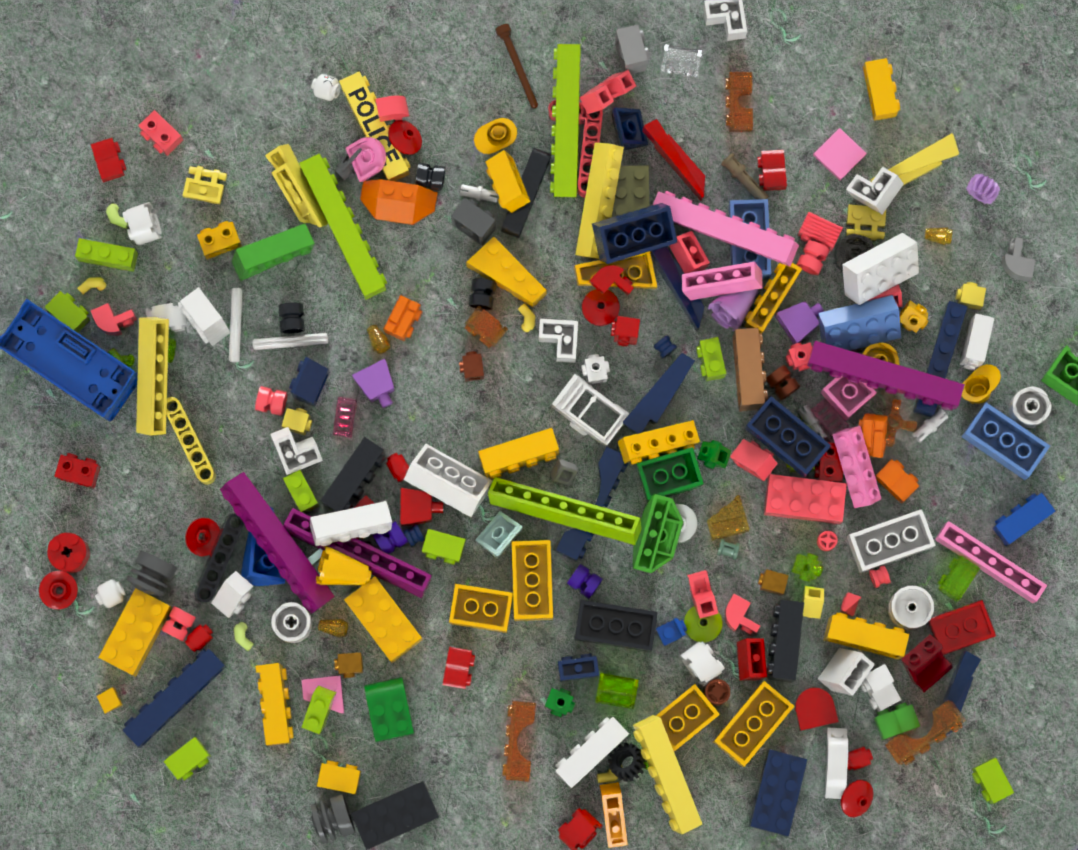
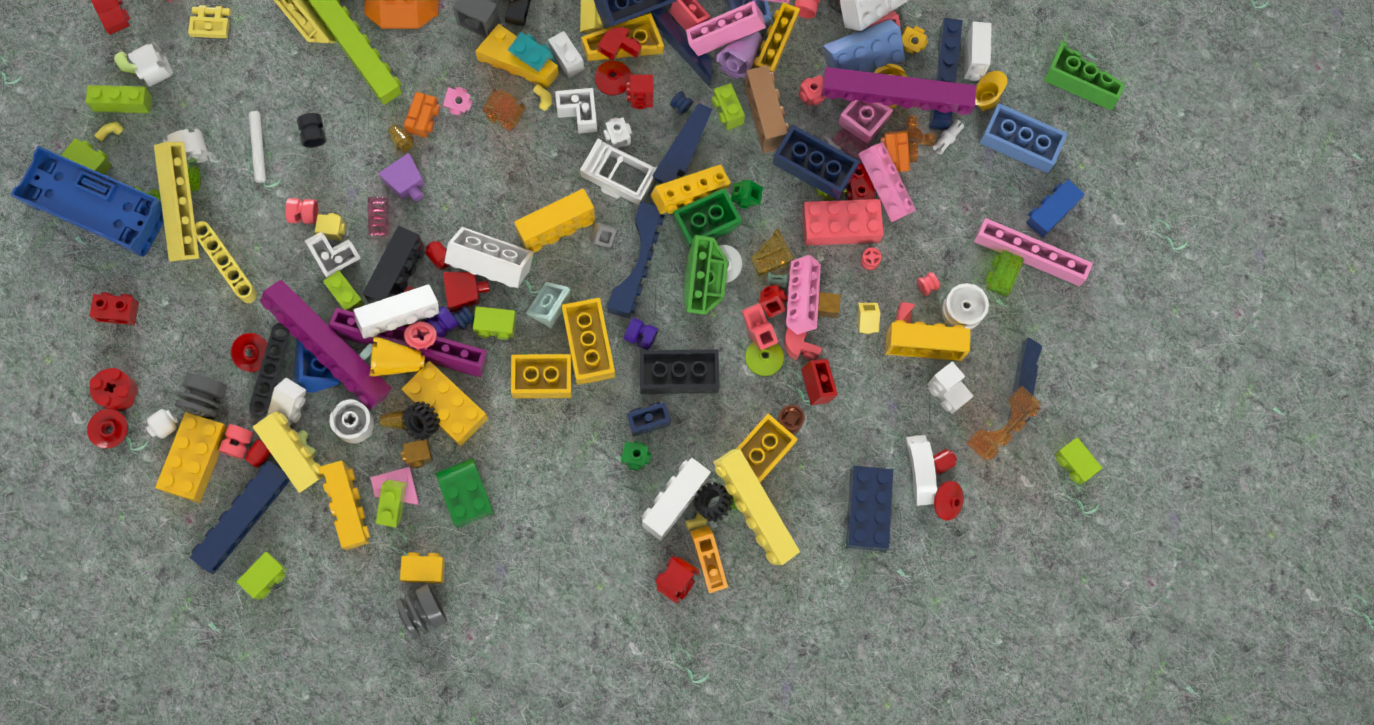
camera: 15 degrees left, 5 degrees down
coral brick [91,303,137,336] -> none
yellow slope [97,687,123,714] -> none
white brick [180,287,230,346] -> none
yellow brick [197,221,242,260] -> none
bright green wedge [231,223,315,281] -> none
white axle [253,333,328,350] -> none
dark blue slope [289,357,330,407] -> none
black brick [351,781,440,850] -> none
red brick [442,646,475,689] -> none
copper brick [459,351,484,382] -> none
black wheel [469,278,497,310] -> none
lime brick [488,477,642,545] -> none
clear orange arch [502,701,536,782] -> none
clear neon green brick [595,673,639,709] -> none
blue bracket [656,618,687,646] -> none
white brick [680,641,725,687] -> none
yellow brick [713,681,794,767] -> none
coral brick [730,439,778,481] -> none
copper wheel [766,365,801,401] -> none
black brick [767,600,804,683] -> none
medium lavender torso [775,301,824,344] -> none
clear neon green brick [791,553,824,582] -> none
red tile [795,688,839,731] -> none
white brick [818,648,875,696] -> none
white brick [846,509,936,573] -> none
bright green brick [874,702,920,740] -> none
orange brick [875,459,919,504] -> none
dark red panel [901,634,953,693] -> none
red tile [928,600,996,655] -> none
light yellow brick [955,282,986,310] -> none
white brick [1009,387,1051,428] -> none
none -> light yellow brick [253,411,324,493]
none -> black tyre [402,401,440,440]
none -> coral gear [404,322,437,350]
none -> bright pink brick [442,87,472,116]
none -> teal bracket [508,32,557,73]
none -> white brick [548,31,584,79]
none -> red brick [759,284,788,318]
none -> bright pink brick [786,255,821,335]

